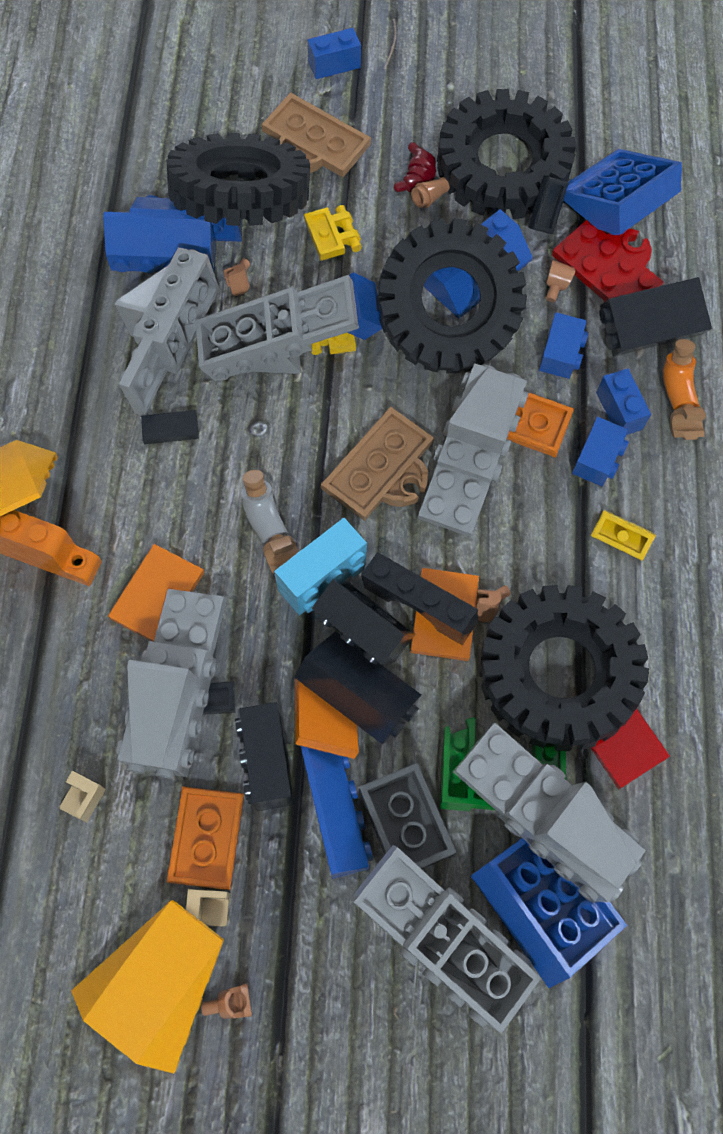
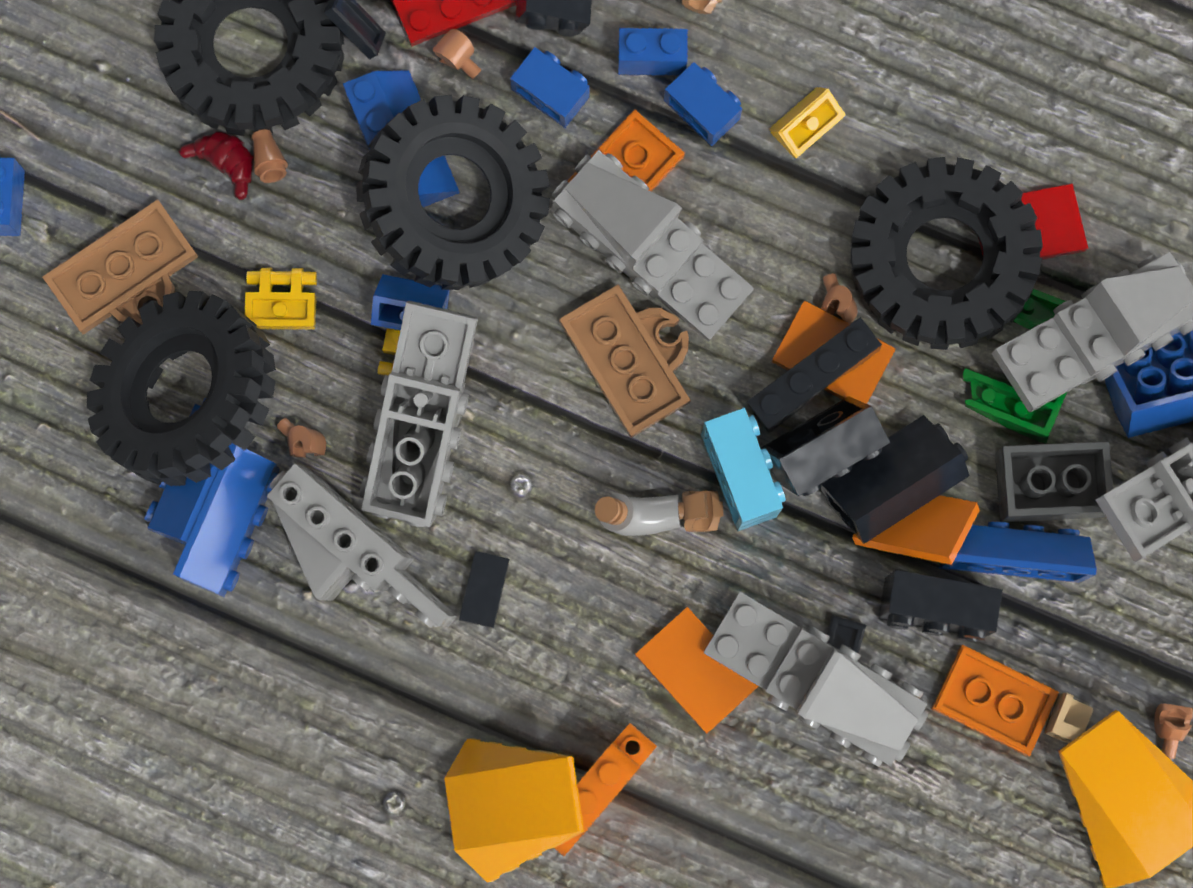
camera: 70 degrees left, 10 degrees up
tan panel [60,771,106,823] -> none

